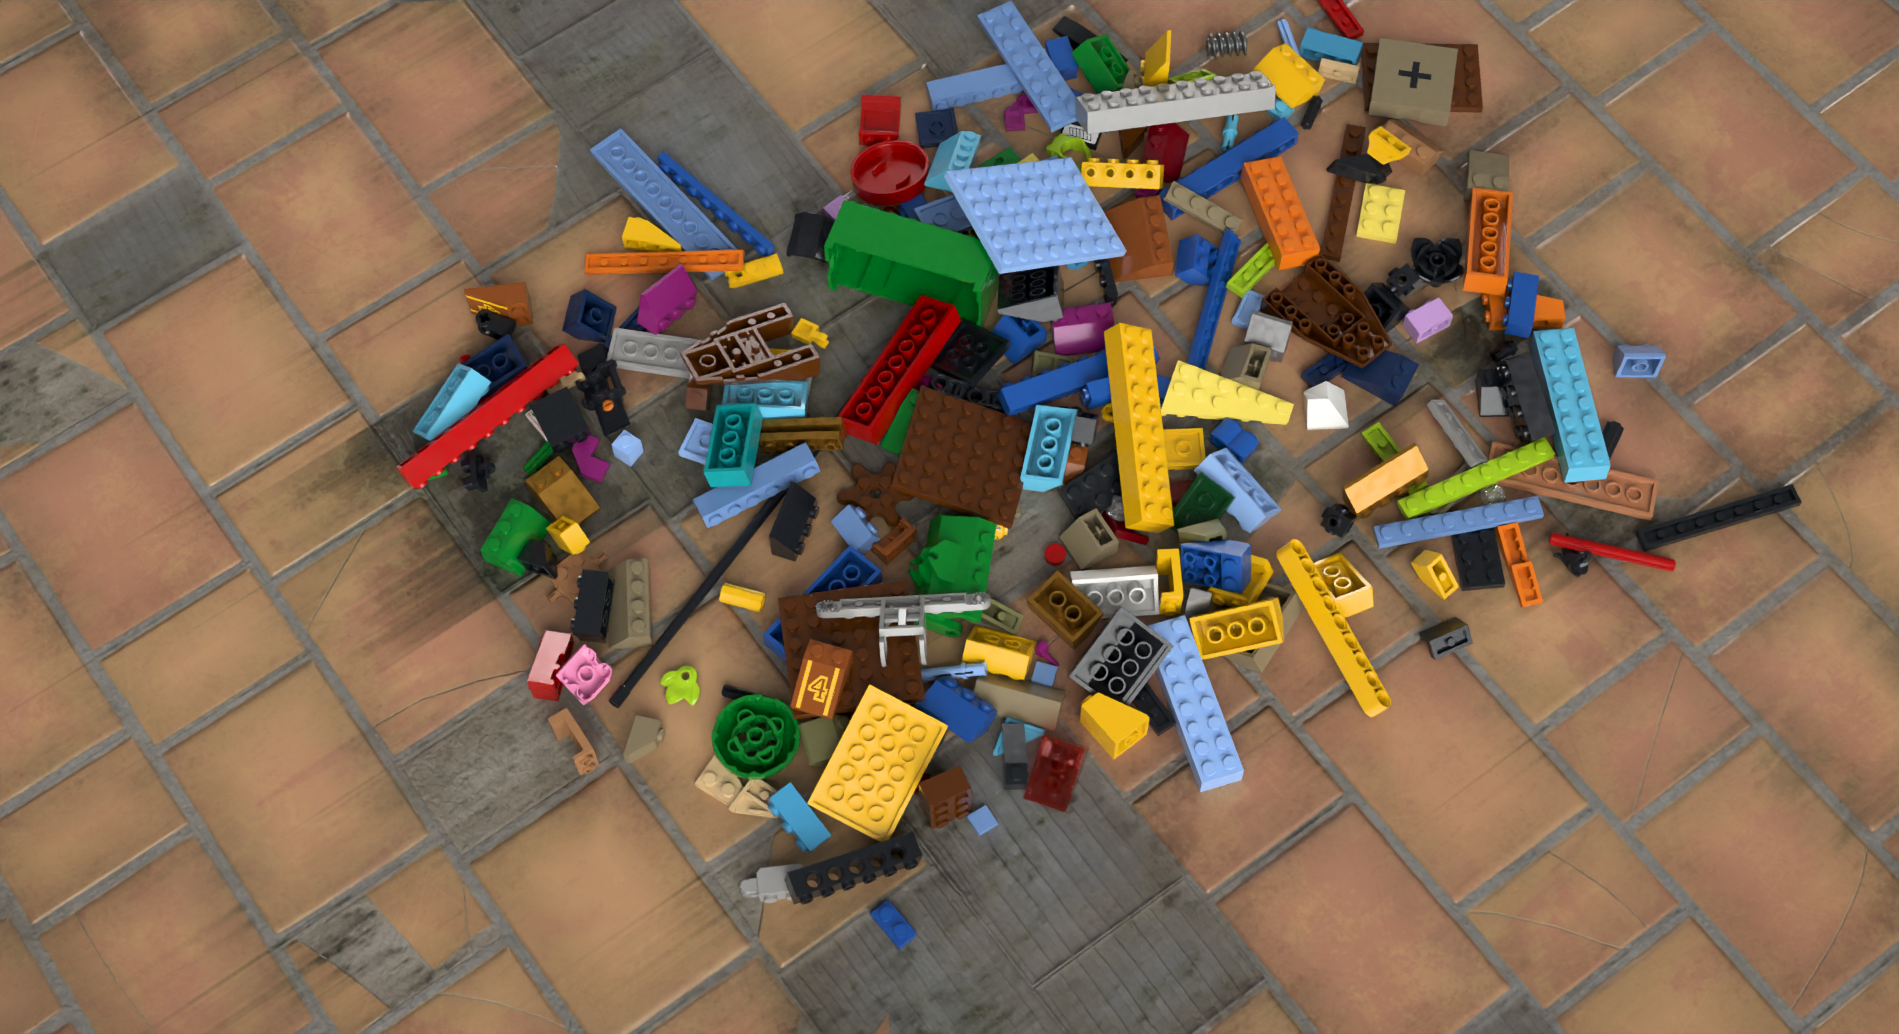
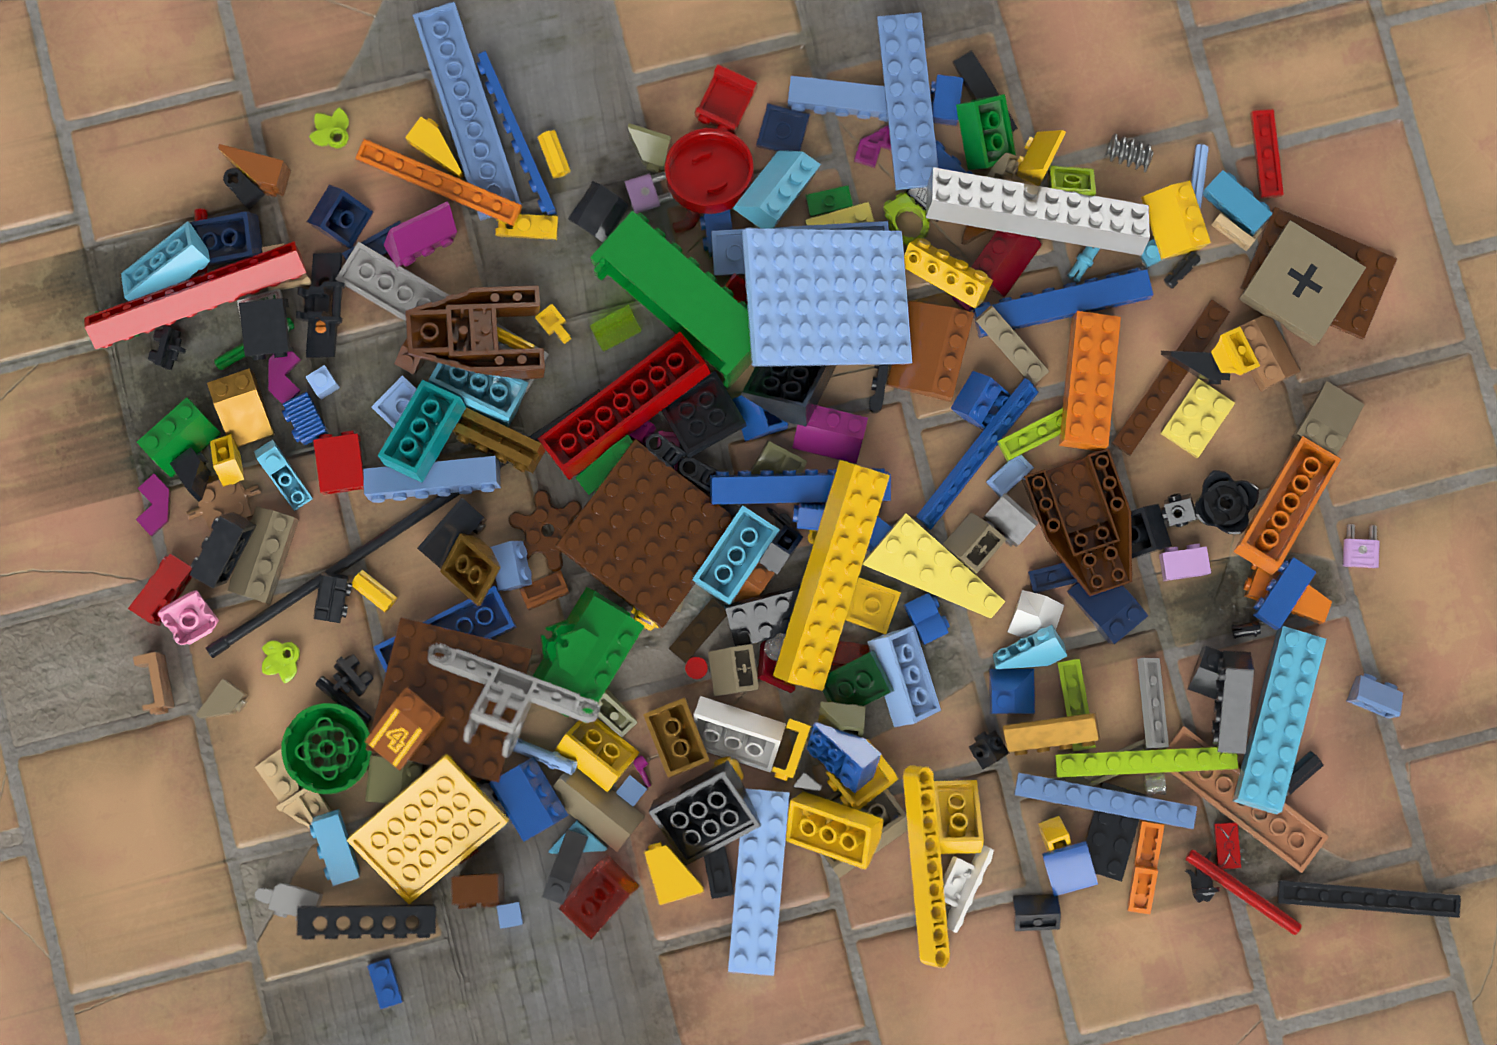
camera: 20 degrees right, 20 degrees up
none -> magenta tile [136,473,171,536]
none -> medium azure slope [254,439,313,511]
none -> blue brick [282,392,329,445]
none -> lime plate [309,108,349,149]
none -> red panel [313,431,364,495]
none -> black brick [313,572,352,623]
none -> black hips [333,654,373,697]
none -> pearl gold slope [440,533,501,606]
none -> yellow axle [537,130,571,179]
none -> clear neon green panel [589,305,641,352]
none -> olive slope [628,123,672,173]
none -> dark brown plate [669,598,727,664]
none -> white bracket [943,845,994,933]
none -> blue slope [989,669,1035,714]
none -> medium azure slope [993,625,1067,669]
none -> slope [1042,841,1098,896]
none -> red tile [1214,822,1241,869]
none -> lavender piece [1343,524,1380,568]

